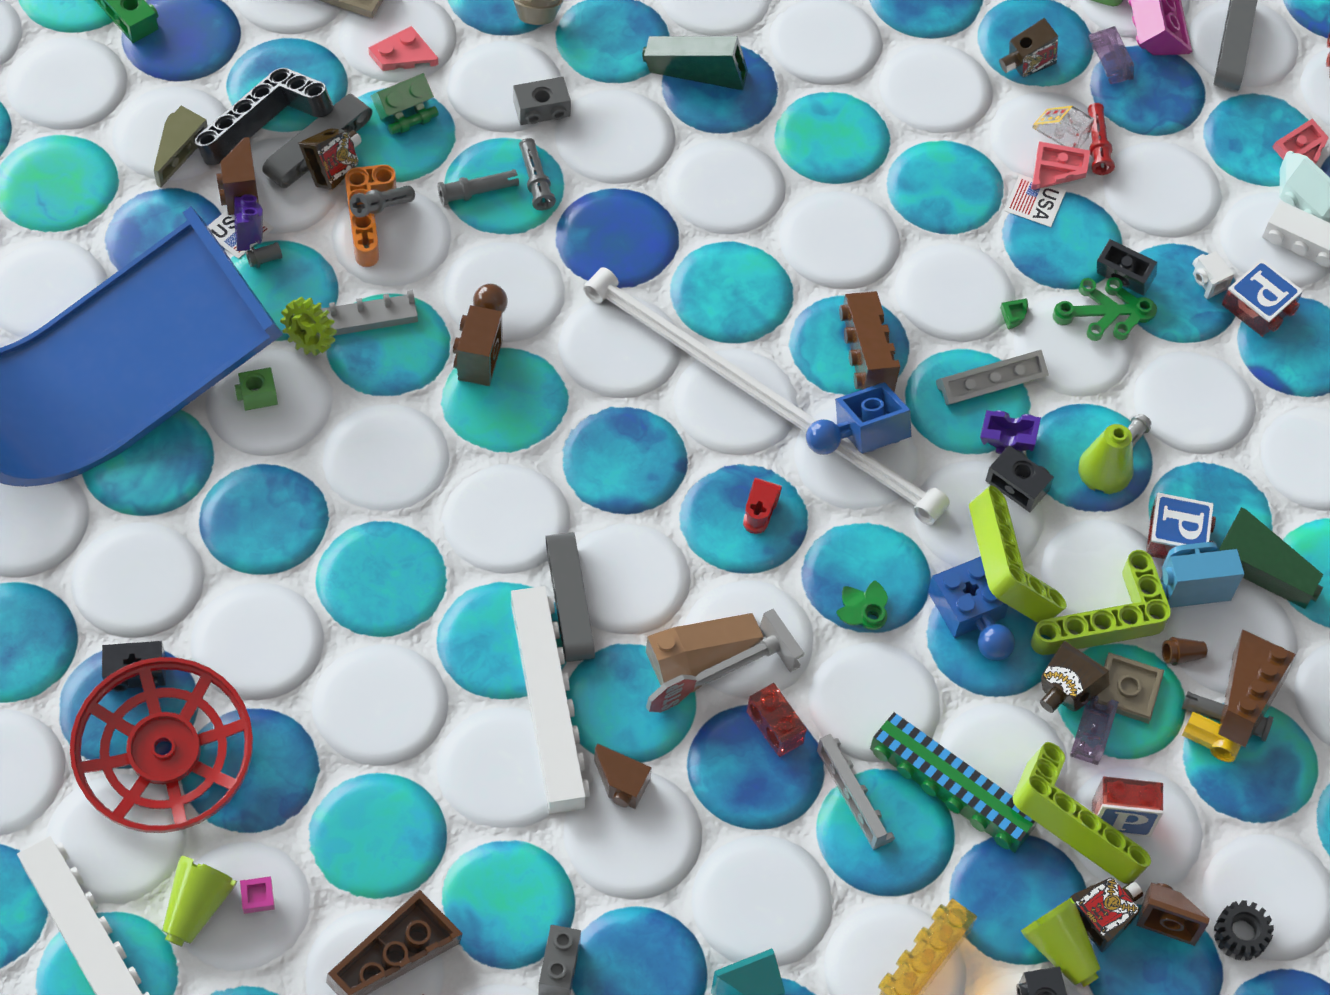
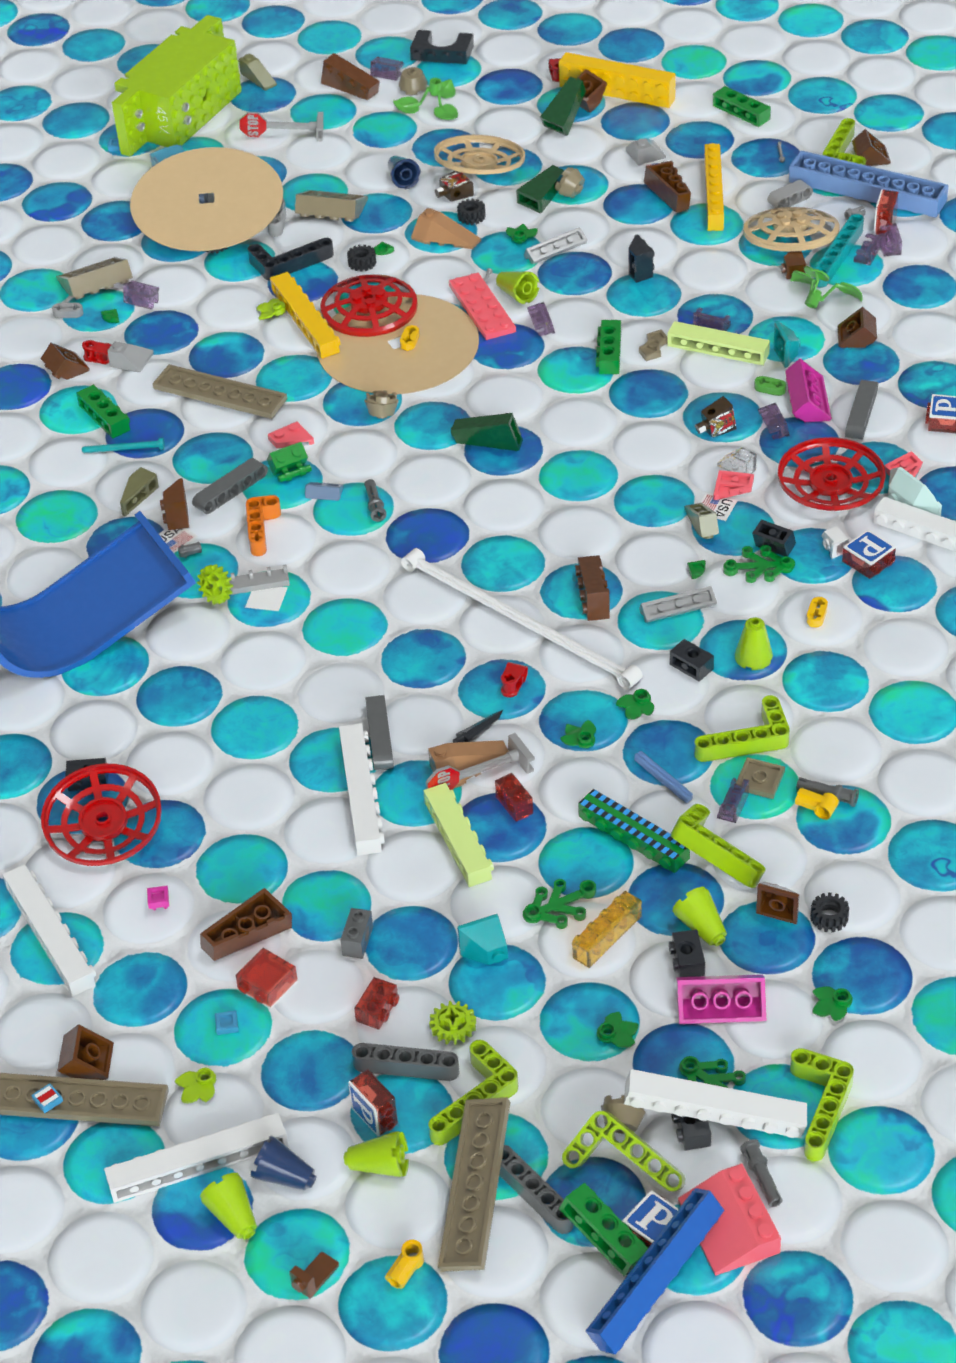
camera: 10 degrees right, 15 degrees down
lime cone [162,856,237,947] -> none
black beam [195,68,334,166] -> none
dark purple cylinder [234,194,263,251] -> none
bright green brick [234,367,278,411] -> none
torso [298,128,362,190] -> none
dark grey pin [349,185,415,218] -> none
dark grey pin [437,169,519,206] -> none
reddish brown brick [453,283,508,386] -> none
dark grey brick [513,77,571,125] -> none
reddish brown slope [594,743,652,809] -> none
blue brick [806,382,912,455] -> none
light grey hinge [817,734,895,850] -> none
blue brick [928,556,1015,661] -> none
lime beam [969,485,1067,623] -> none
dark purple cylinder [980,410,1041,454] -> none
dark brown torso [1040,641,1110,713] -> none
torso [1070,877,1143,952] -> none
red pin [1087,103,1115,175] -> none
piece [1092,776,1163,837] -> none
light grey pin [1128,414,1152,447] -> none
piece [1146,493,1216,559] -> none
dark azure brick [1160,542,1244,608] -> none
reddish brown cone [1162,637,1208,666] -> none
dark green slope [1218,507,1324,609] -> none
reddish brown wedge [1218,629,1296,747] -> none
none -> teal bar [82,438,165,453]
none -> white sticker [245,587,288,611]
none -> sand blue slope [305,482,344,501]
none -> yellowish green brick [423,783,494,887]
none -> black bar [453,710,503,743]
none -> green plant [523,879,596,929]
none -> green plate [616,689,654,719]
none -> medium blue axle [634,751,693,803]
none -> slope [684,502,719,539]
none -> red dish [778,437,886,511]
none -> yellow beam [806,597,828,628]

